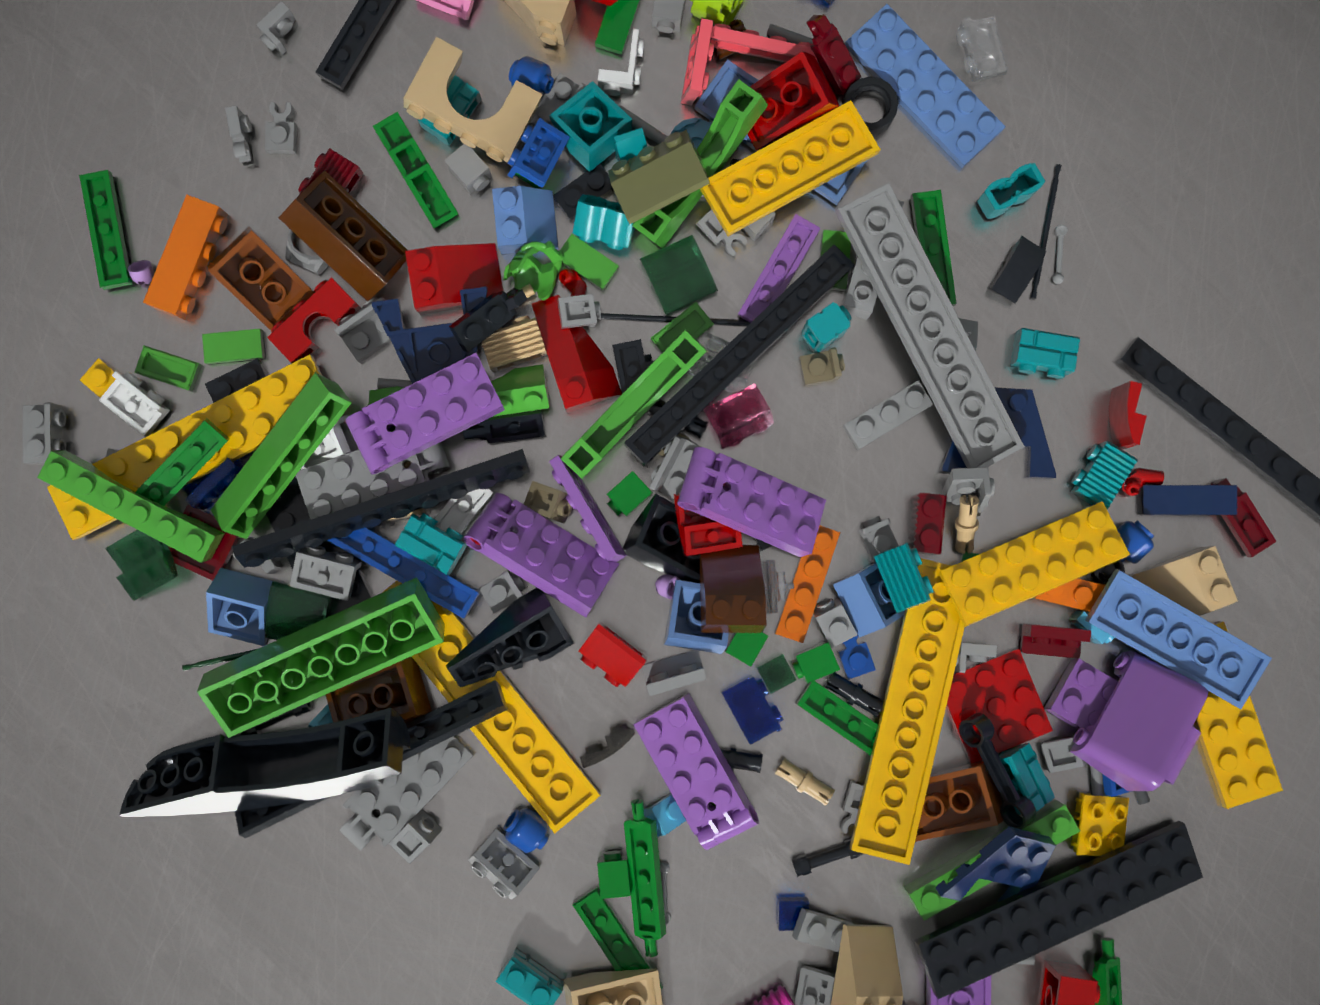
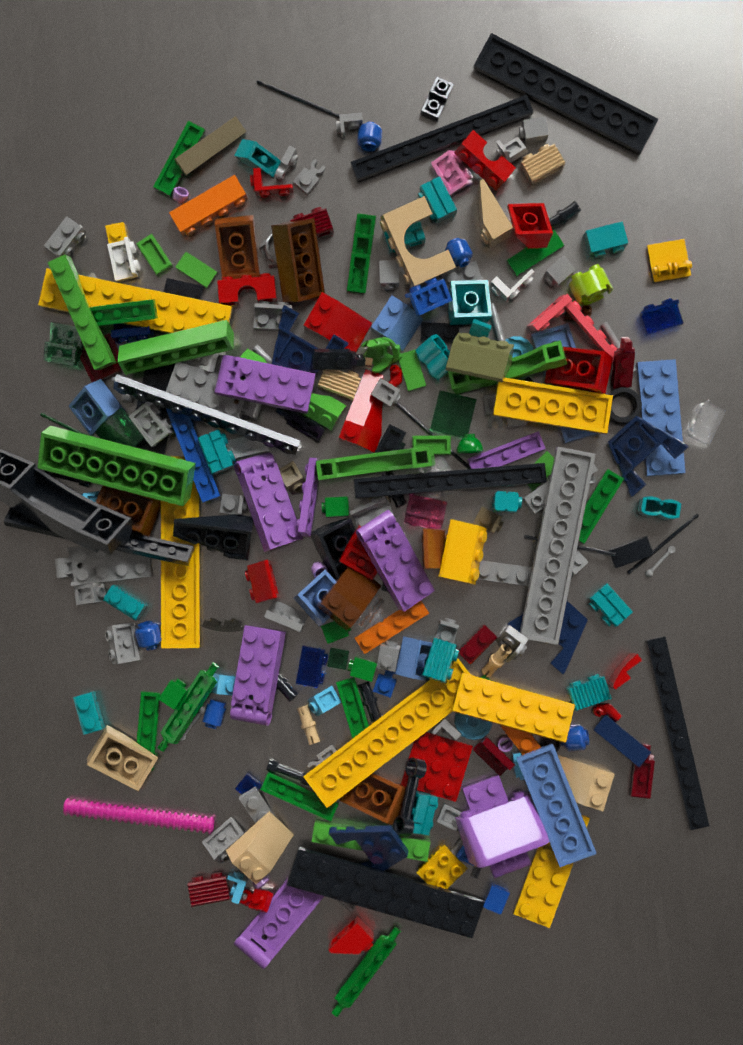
camera: 45 degrees right, 0 degrees up
none -> teal brick [103,585,148,621]
none -> dark tan tile [174,116,246,176]
none -> blue brick [202,699,226,729]
none -> teal slope [234,139,281,177]
none -> red bracket [250,168,294,198]
none -> black piece [257,80,340,118]
none -> green plate [260,772,339,821]
none -> medium azure bracket [308,686,341,716]
none -> blue head [357,121,382,152]
none -> teal brick [418,177,457,224]
none -> dark orange slope [421,529,447,570]
none -> yellow slope [439,519,487,585]
none -> medium azure tile [454,713,492,740]
none -> green brick [457,434,483,454]
none -> blue panel [483,882,510,914]
none -> lavender hinge [497,735,513,752]
none -> black piece [524,535,616,556]
none -> dark blue wing [608,416,689,497]

